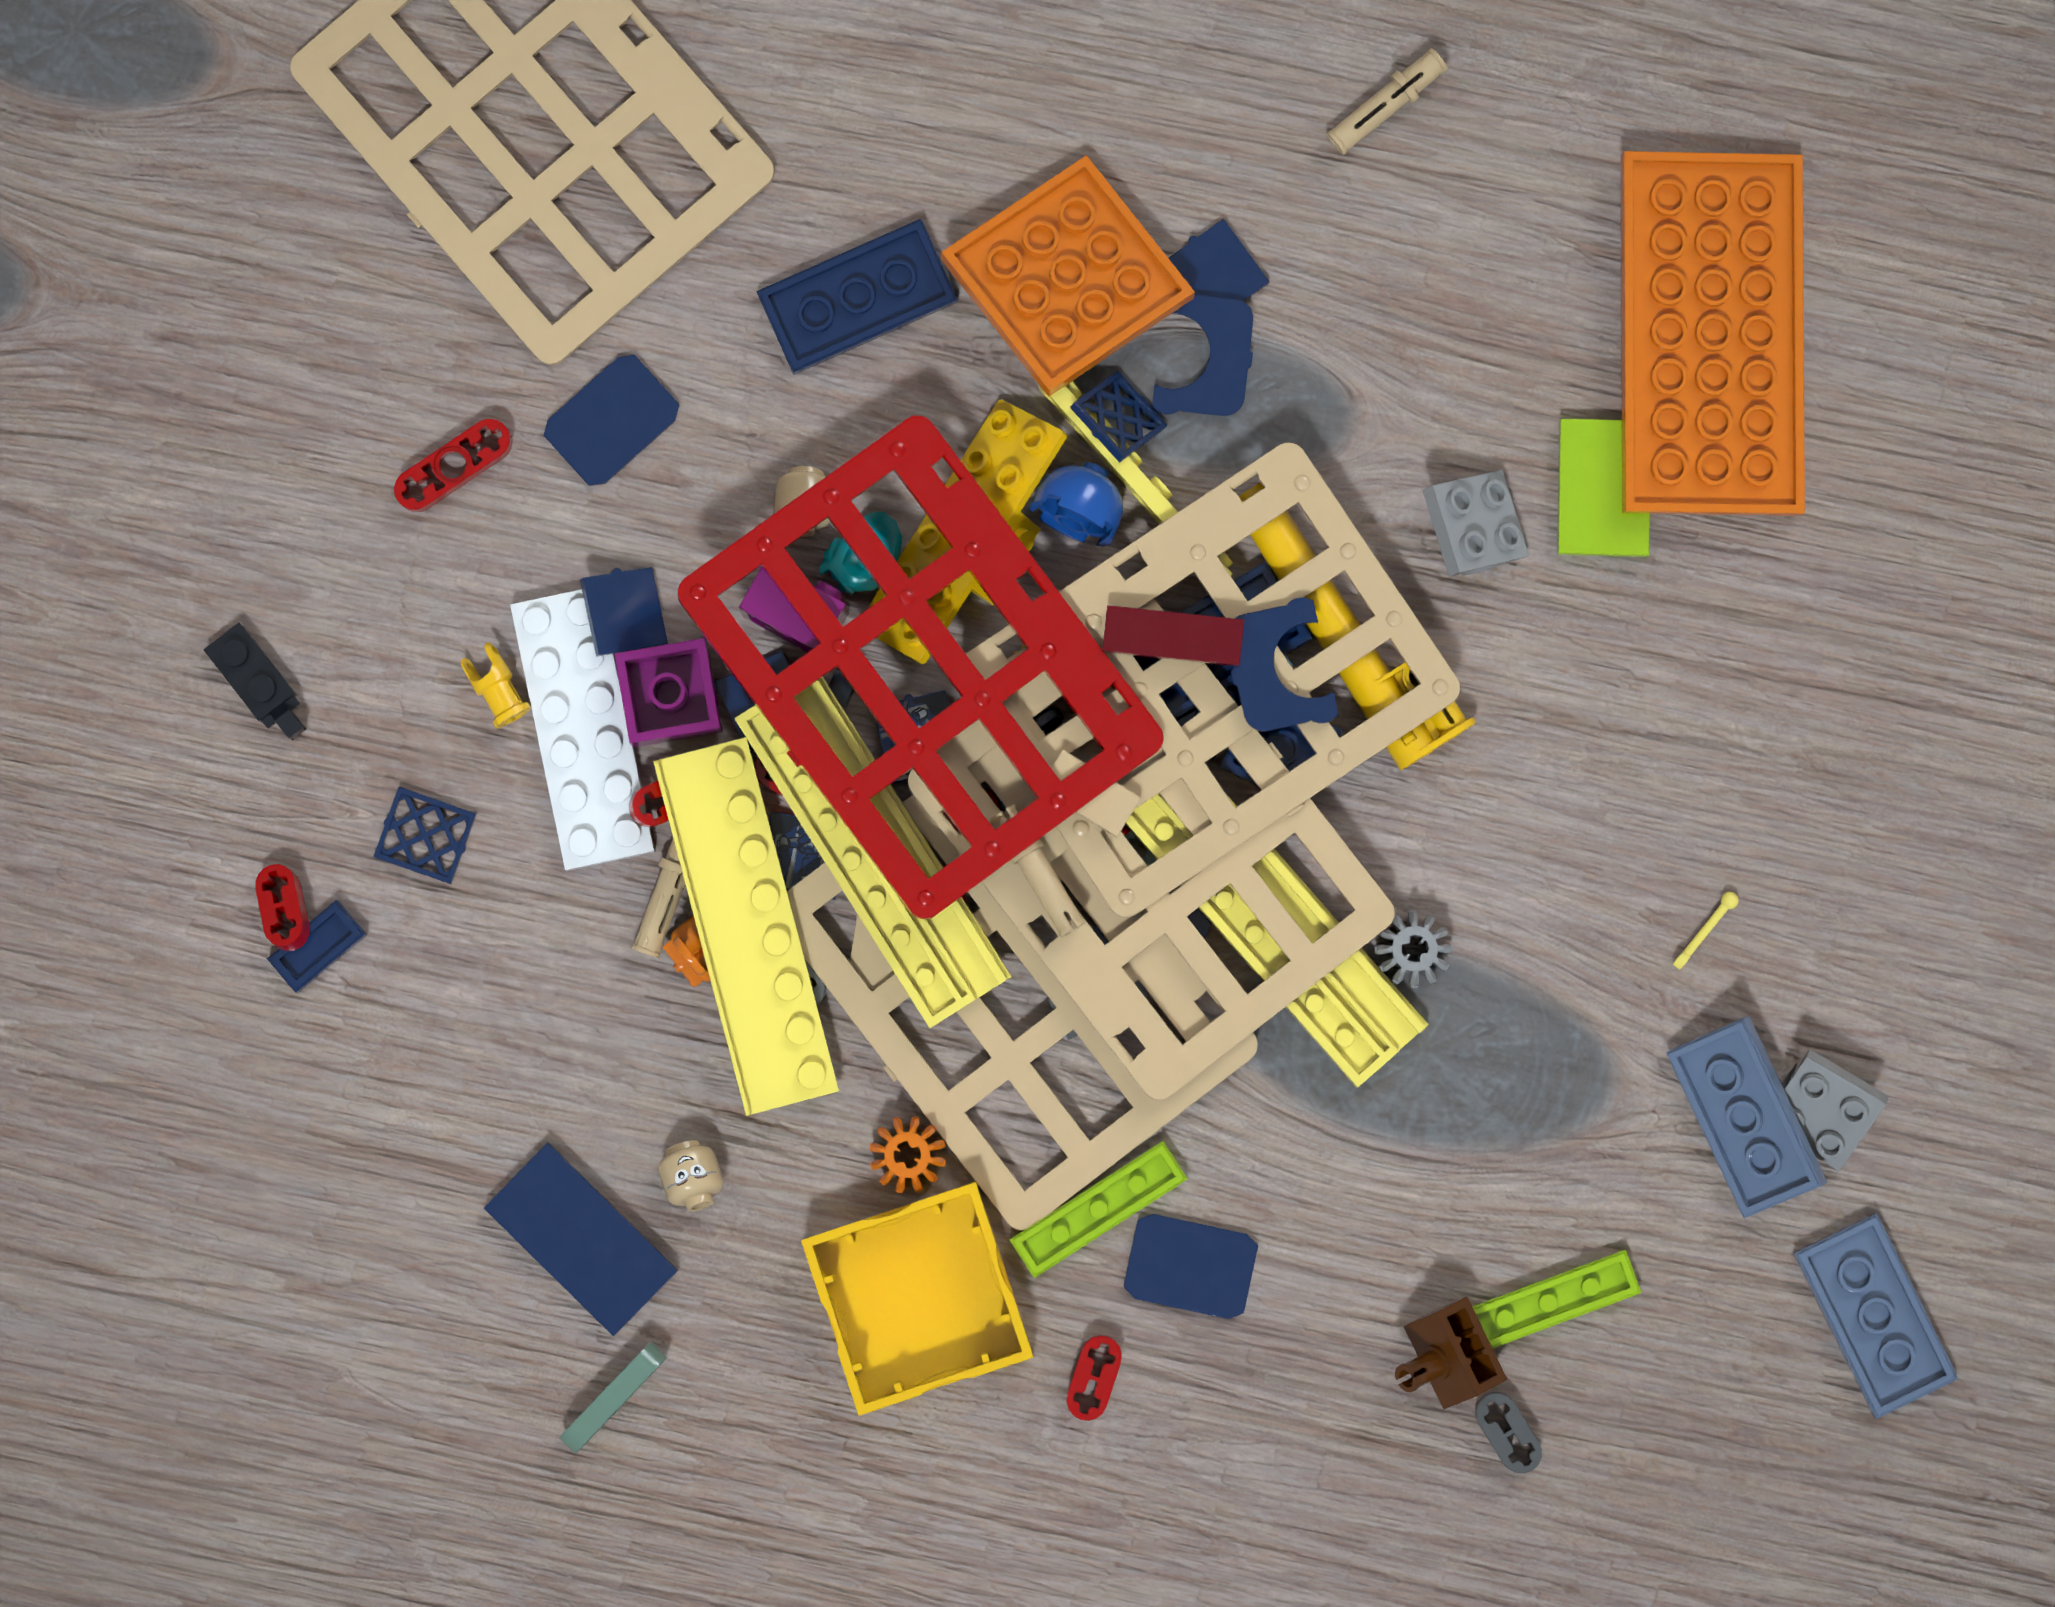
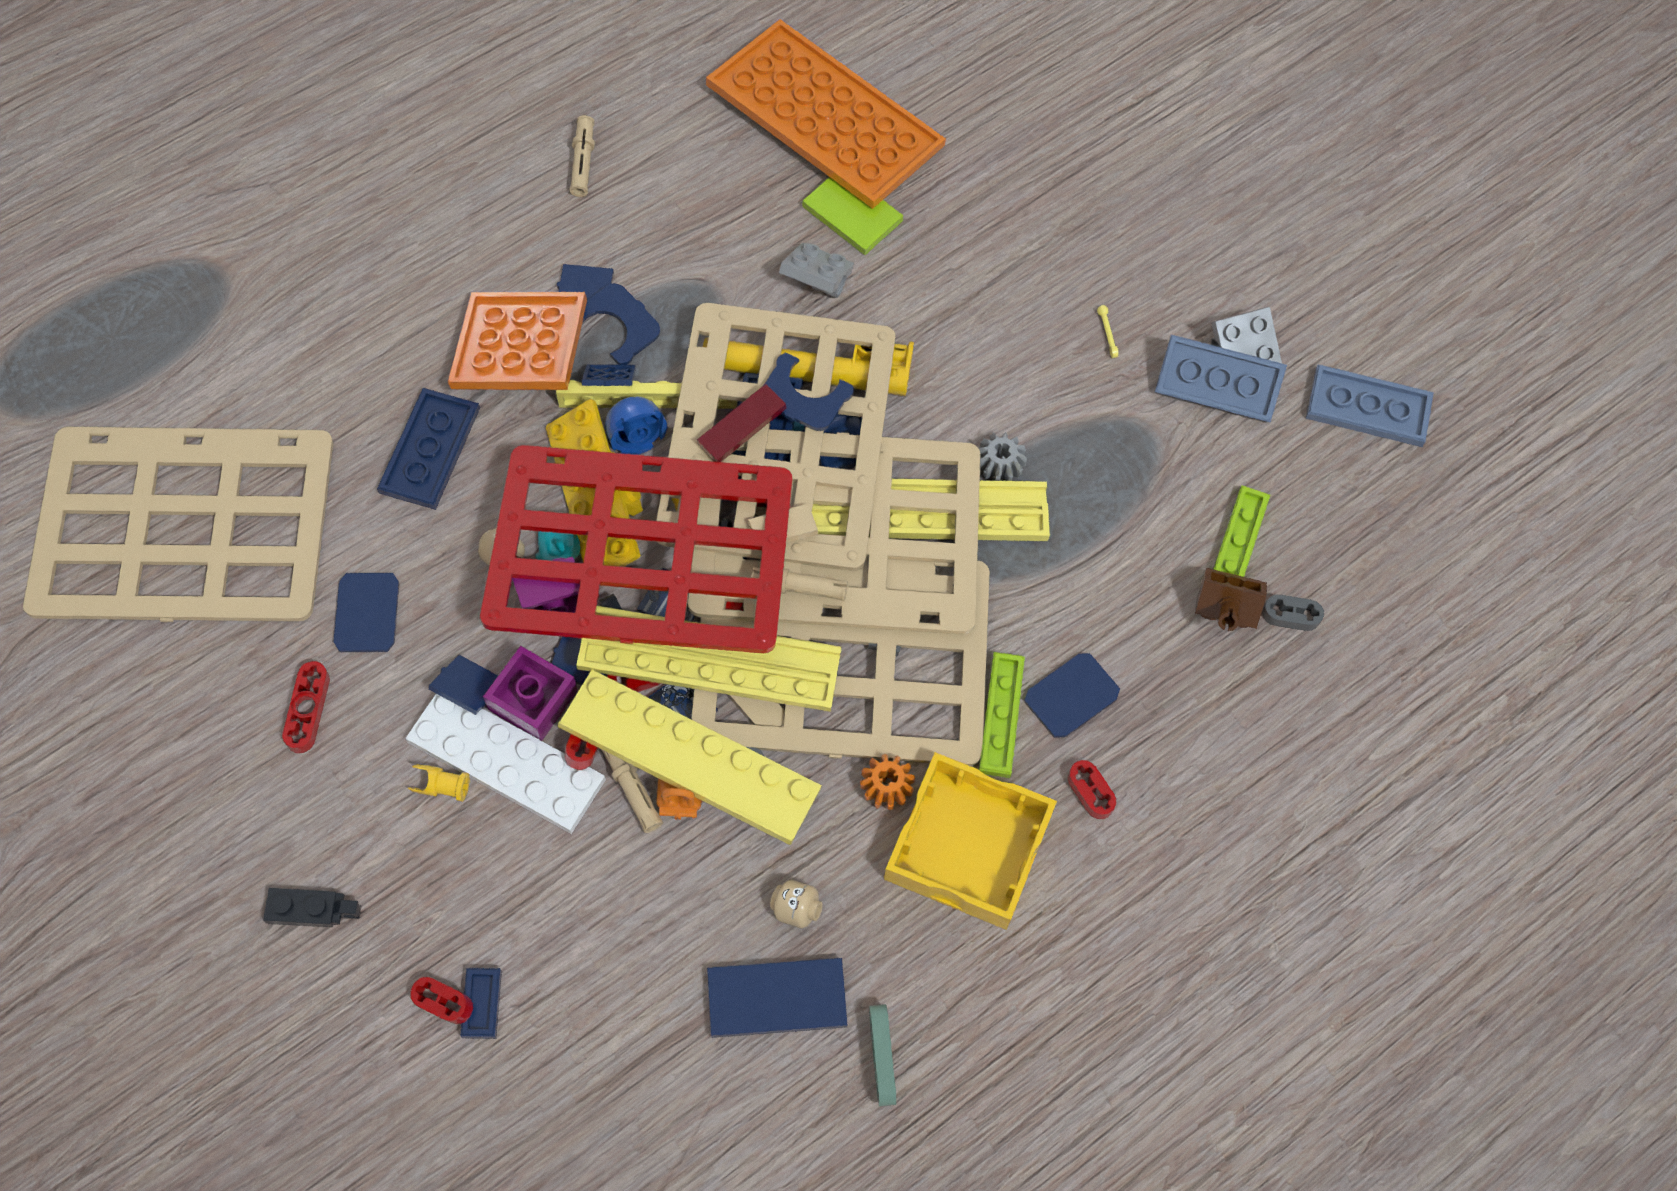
camera: 55 degrees left, 20 degrees down
dark blue window [373,787,477,884] -> none

